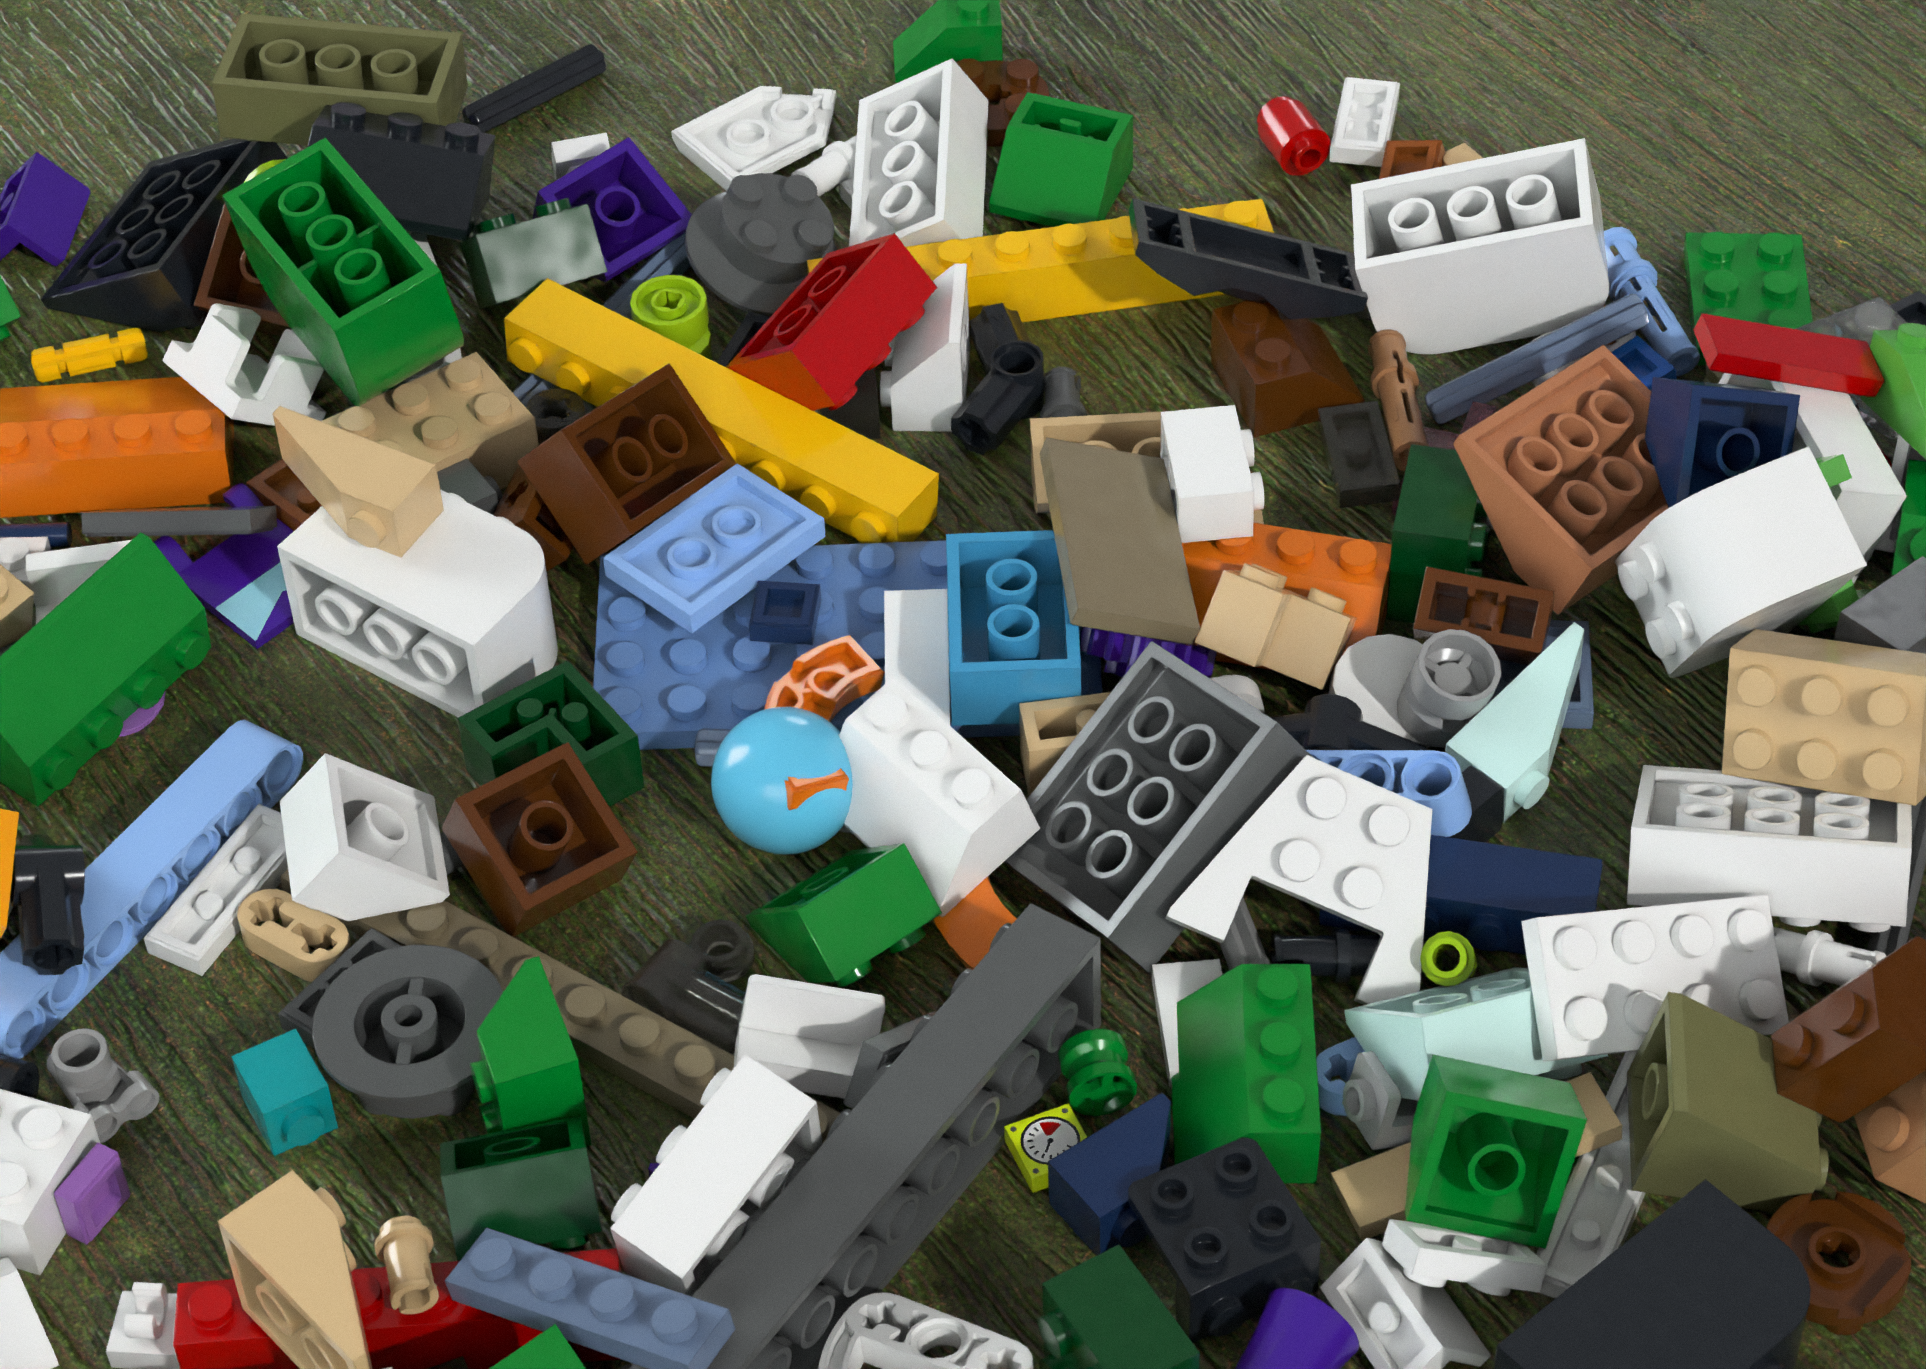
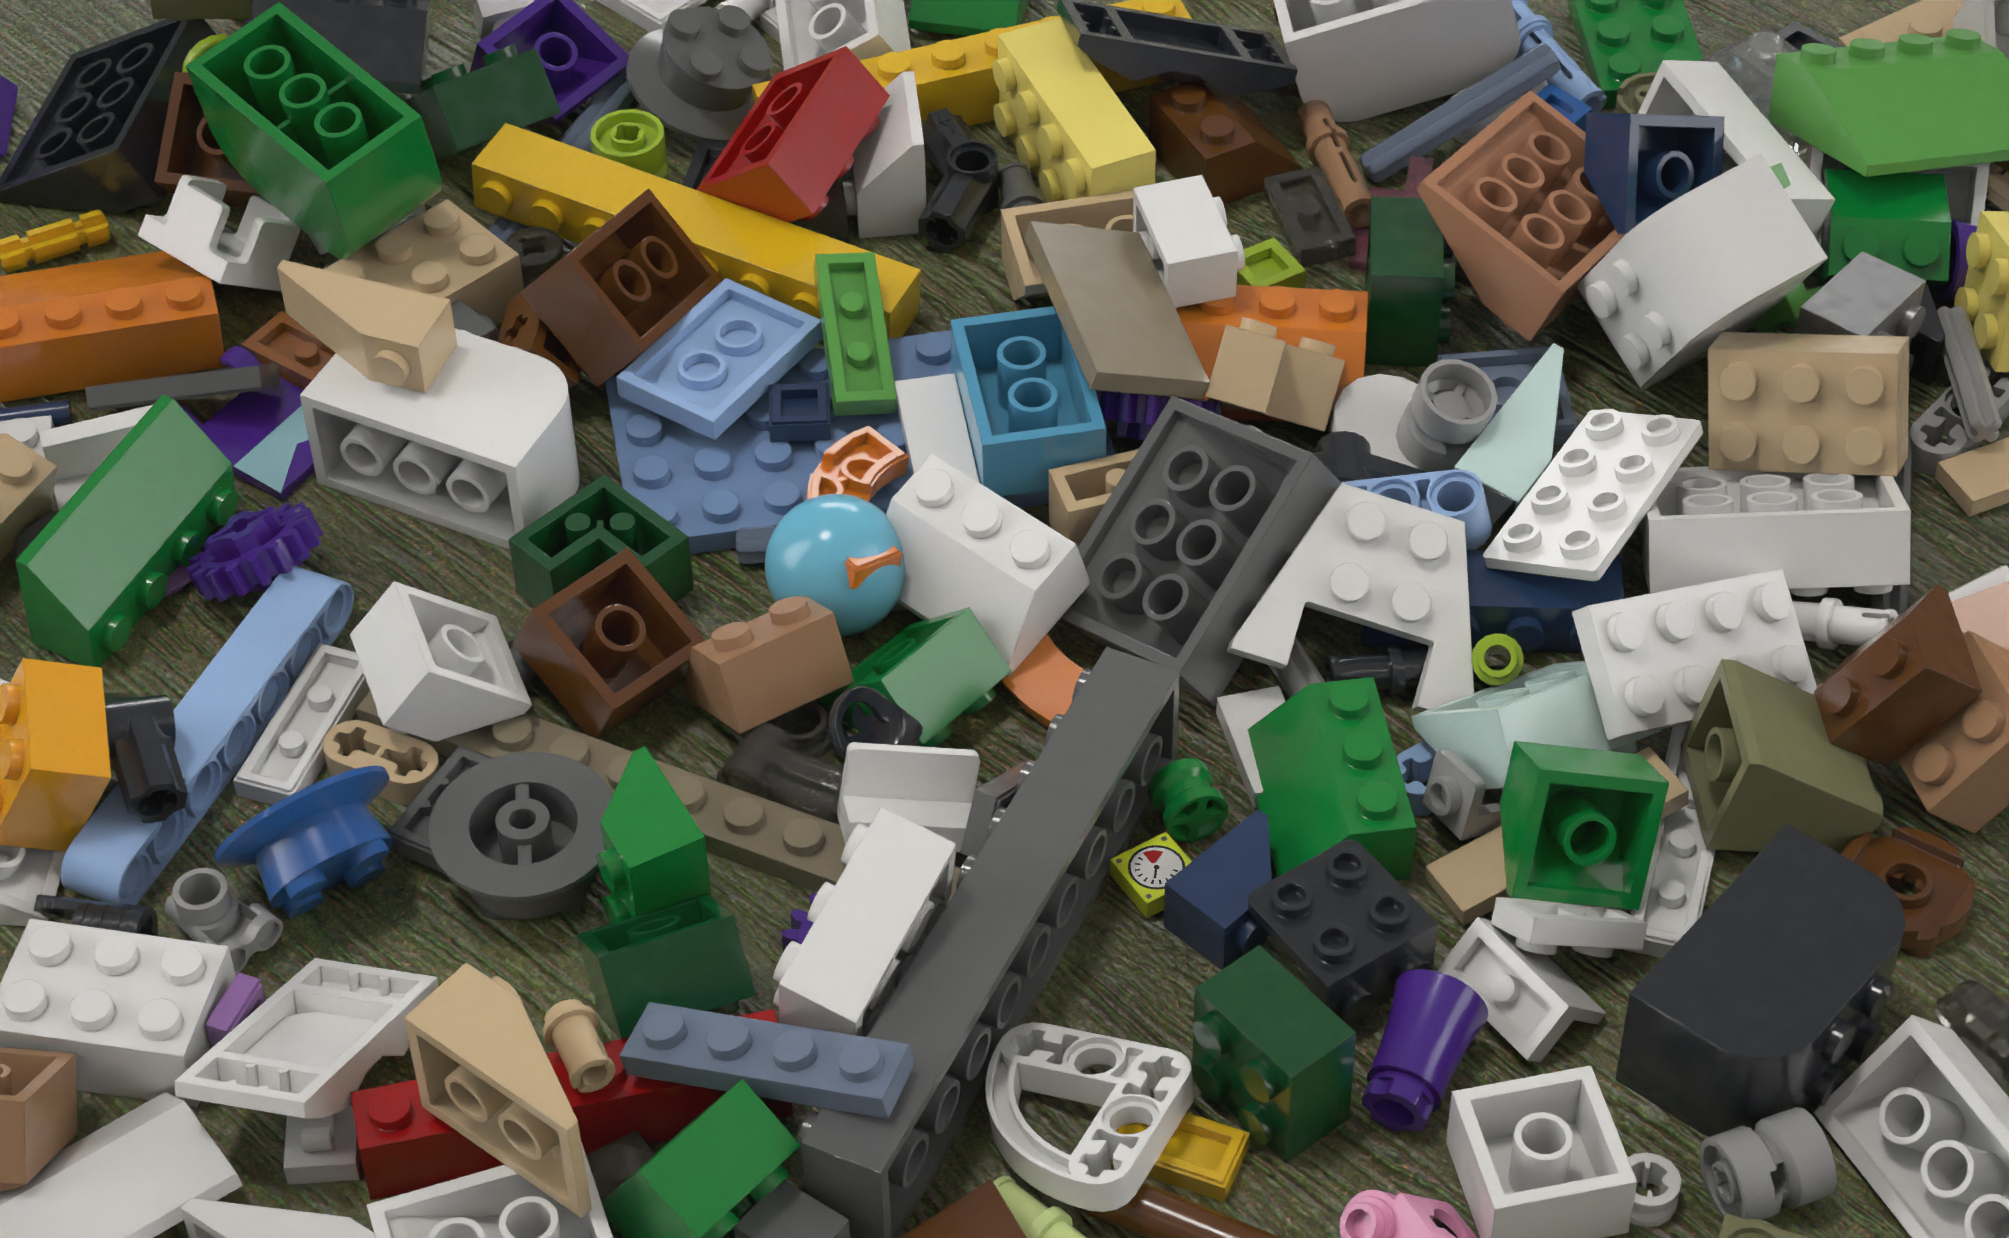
camera: 10 degrees left, 0 degrees up
teal brick [231,1028,338,1156] -> none
reddish brown brick [1413,567,1554,665] -> none
red tile [1693,313,1884,397] -> none
none -> white slope [174,958,438,1118]
none -> dark purple gear [186,502,323,601]
none -> blue piece [215,766,394,918]
none -> medium nougat slope [684,596,854,734]
none -> bright green plate [813,252,897,416]
none -> black piece [824,686,923,791]
none -> light yellow brick [992,17,1156,203]
none -> lime plate [1237,237,1306,288]
none -> white bracket [1483,409,1703,581]

